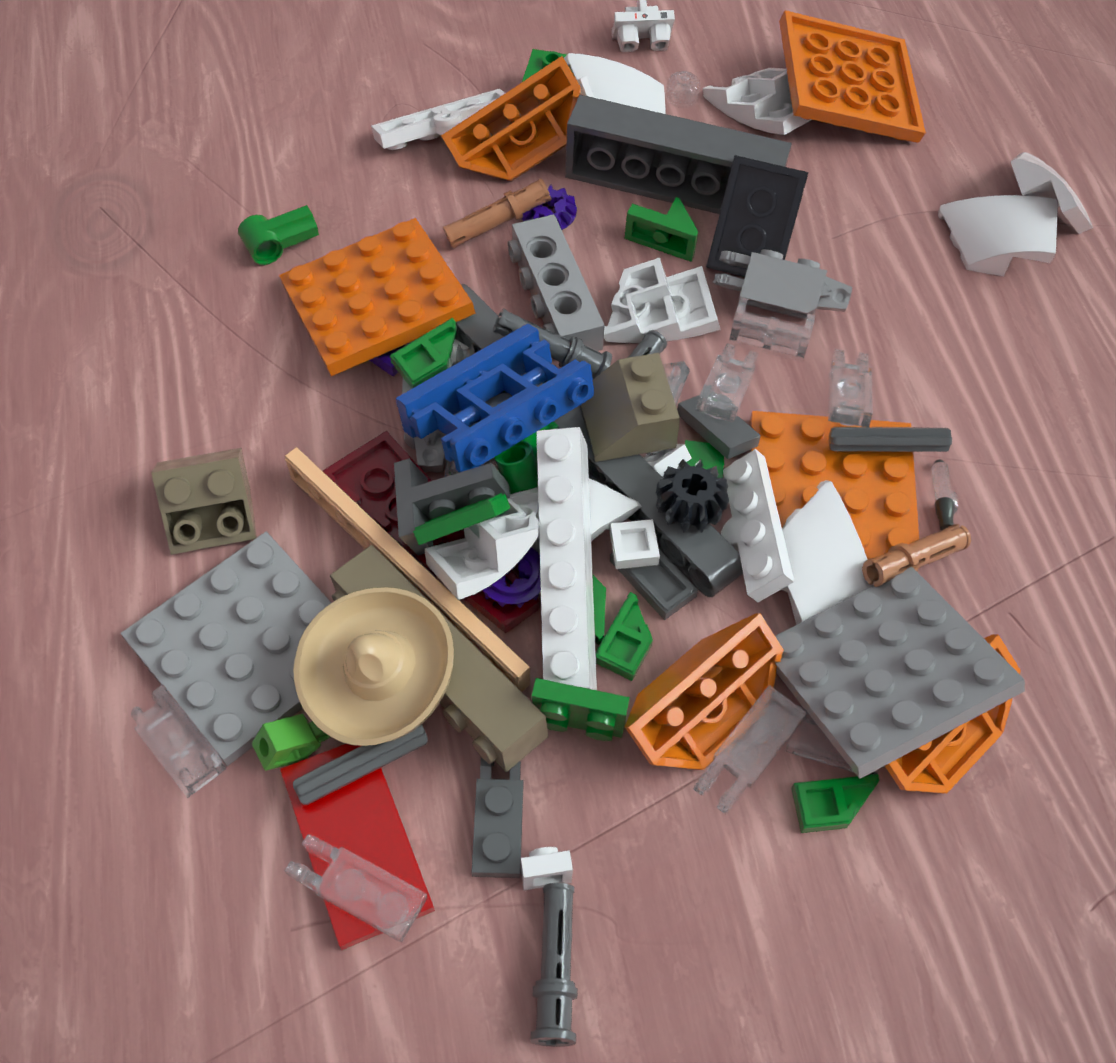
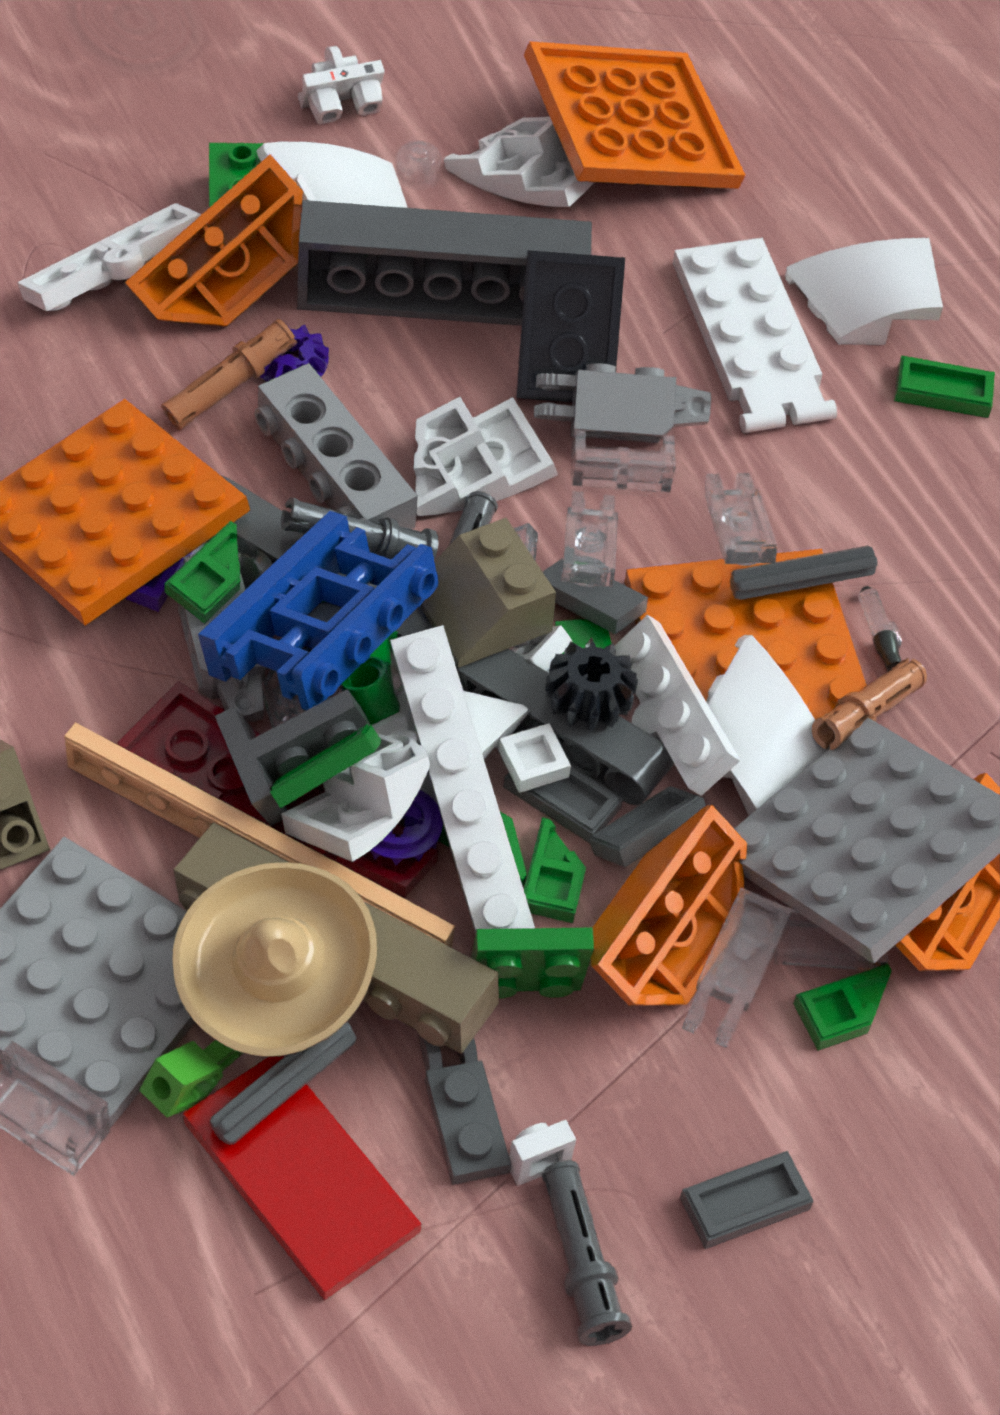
camera: 20 degrees left, 5 degrees down
clear hinge [285,834,427,943] -> none
green slope [624,197,698,262] -> none
white slope [1011,152,1093,234] -> none
none -> dark grey tile [589,786,706,867]
none -> white hinge [673,238,837,433]
none -> dark grey tile [680,1151,814,1249]
none -> green tile [894,355,995,418]

